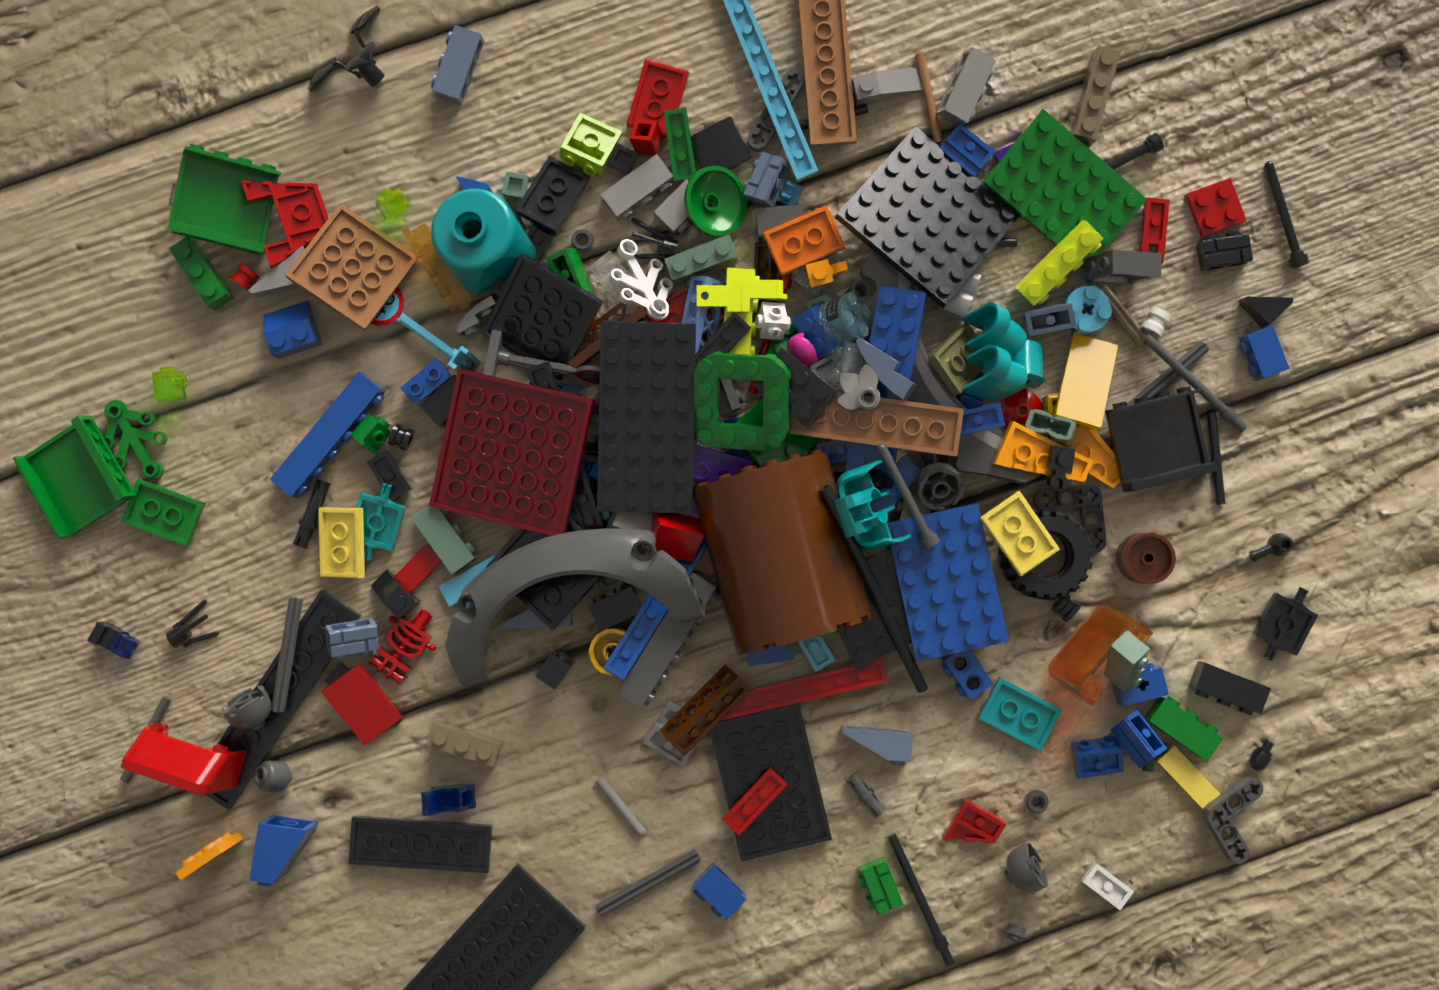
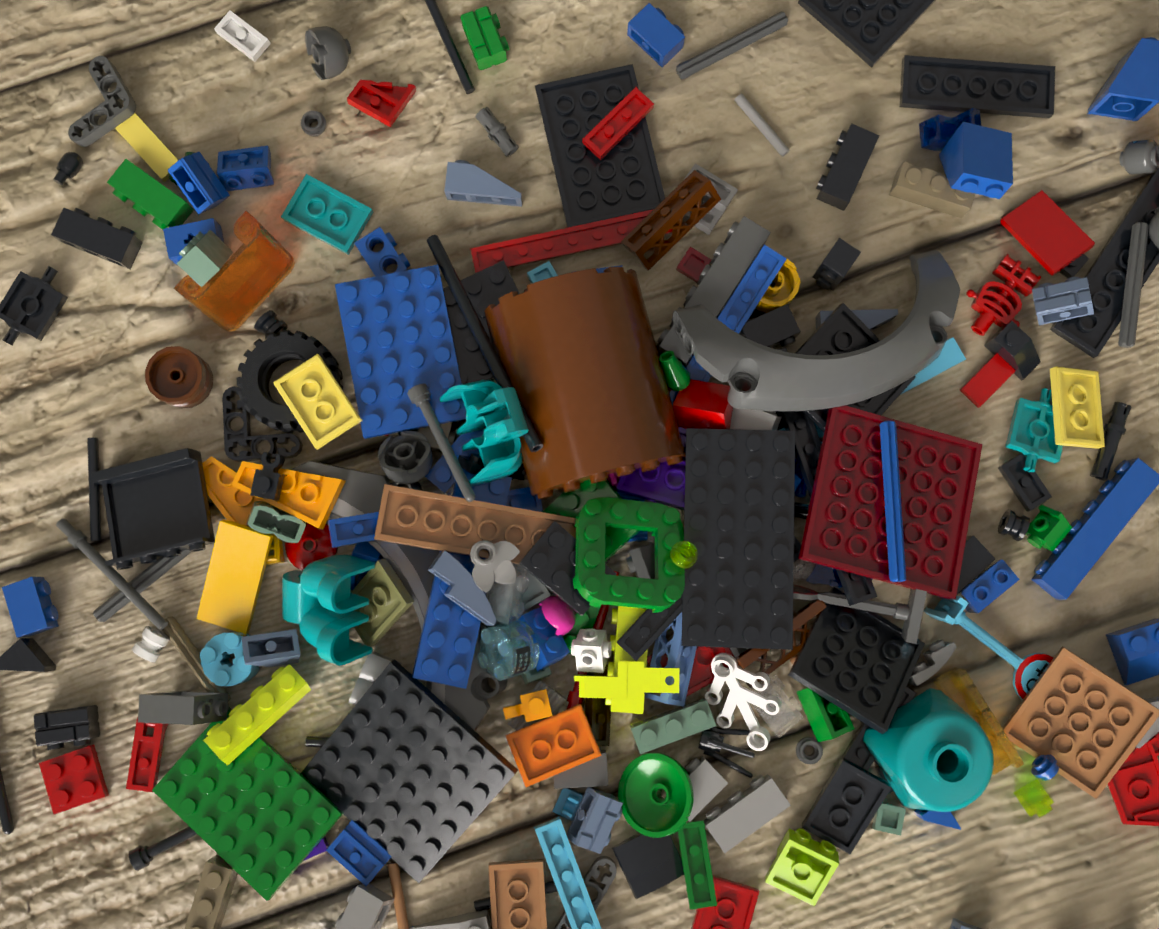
camera: 175 degrees left, 5 degrees down
sand green brick [411,505,478,575] -> none
black plate [607,143,639,175] -> none
red brick [629,119,664,156] -> none
black bar [1249,533,1293,562] -> none
none -> green cone [659,351,690,391]
none -> clear neon green plate [670,541,698,568]
none -> dark red plate [676,246,712,283]
none -> black brick [816,123,880,211]
none -> blue axle [880,421,906,582]
none -> blue slope [939,122,1013,199]
none -> blue plate [1031,755,1059,781]

